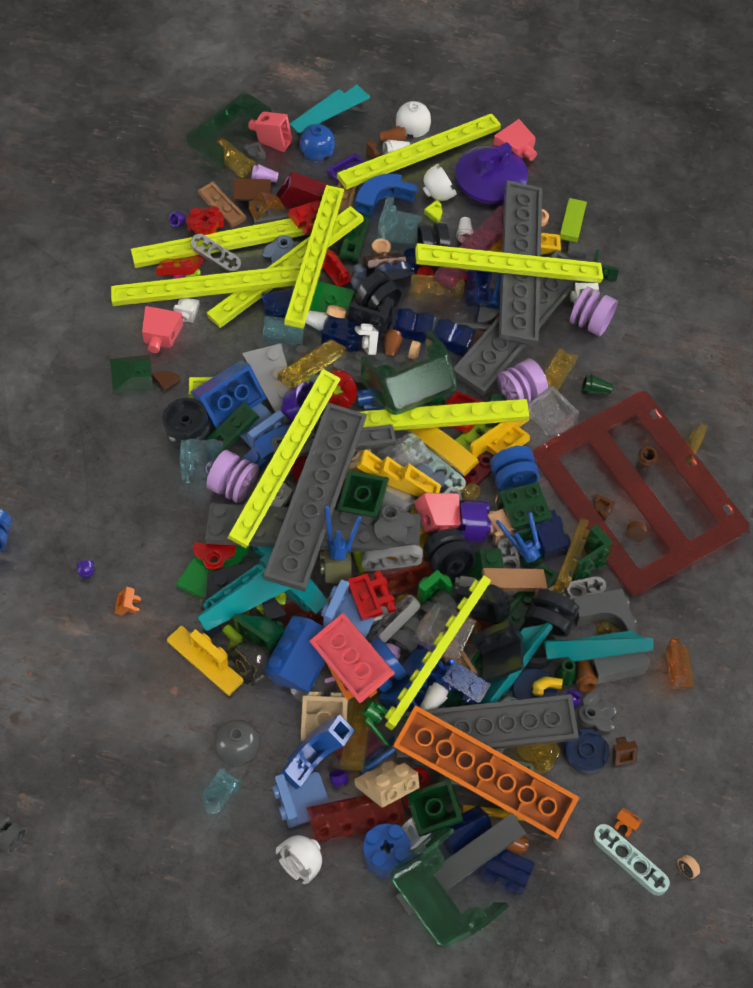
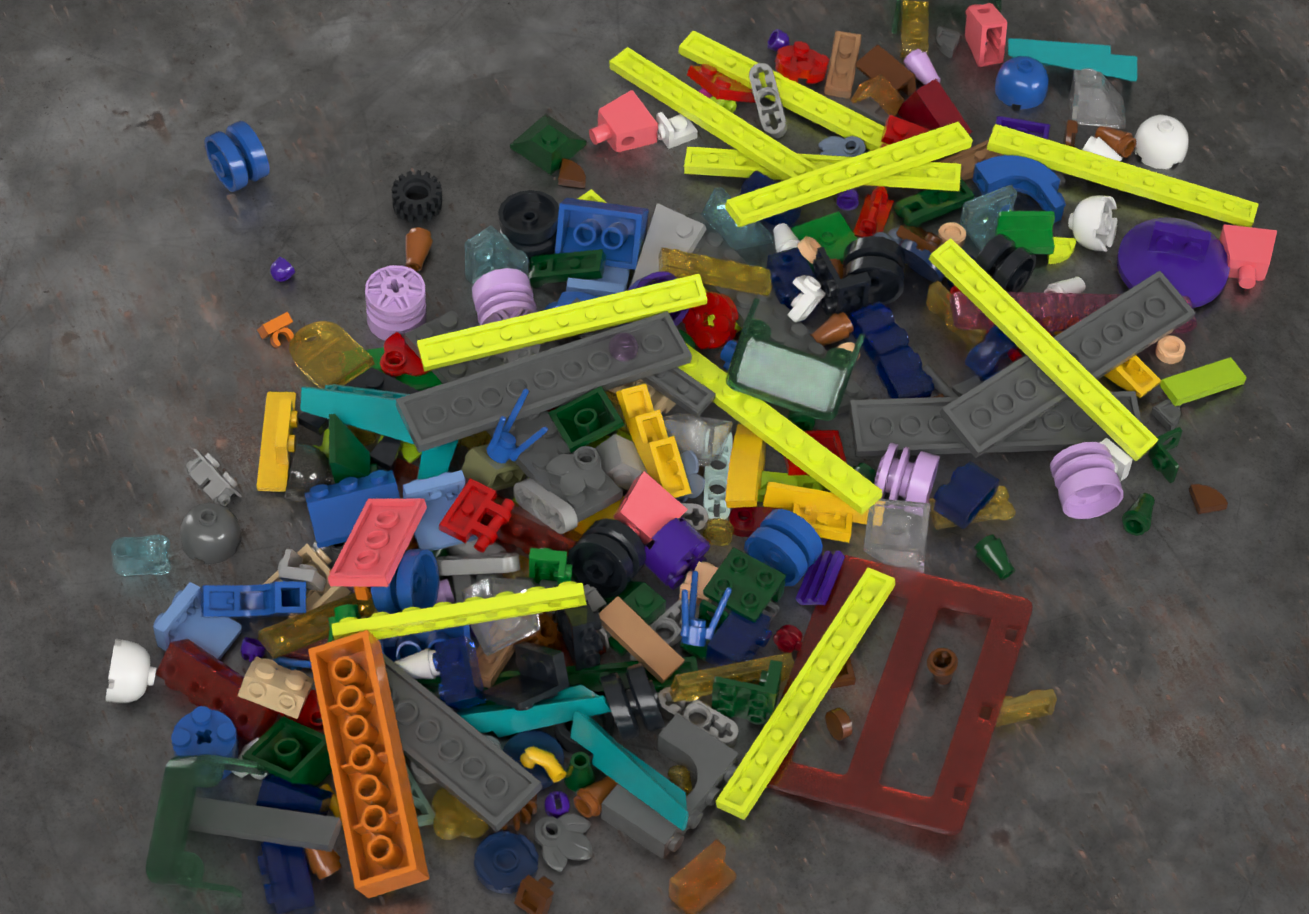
camera: 50 degrees right, 5 degrees down
none -> light grey hinge [186,448,242,506]
none -> light grey bracket [278,549,326,592]
none -> clear yellow tile [289,321,375,389]
none -> lavender wheel [365,265,427,341]
none -> black tyre [392,170,442,223]
none -> dark orange cone [405,227,433,271]
none -> clear purple plate [609,333,639,361]
none -> neon yellow plate [716,567,895,820]
none -> dark red plate [773,625,803,653]
none -> dark purple tile [795,551,845,605]
none -> clear blue brick [933,461,1000,529]
none -> green panel [995,211,1055,254]
none -> clear slope [1069,68,1126,129]
none -> dark green cone [1122,493,1155,536]
none -> reddish brown tile [1189,484,1228,514]

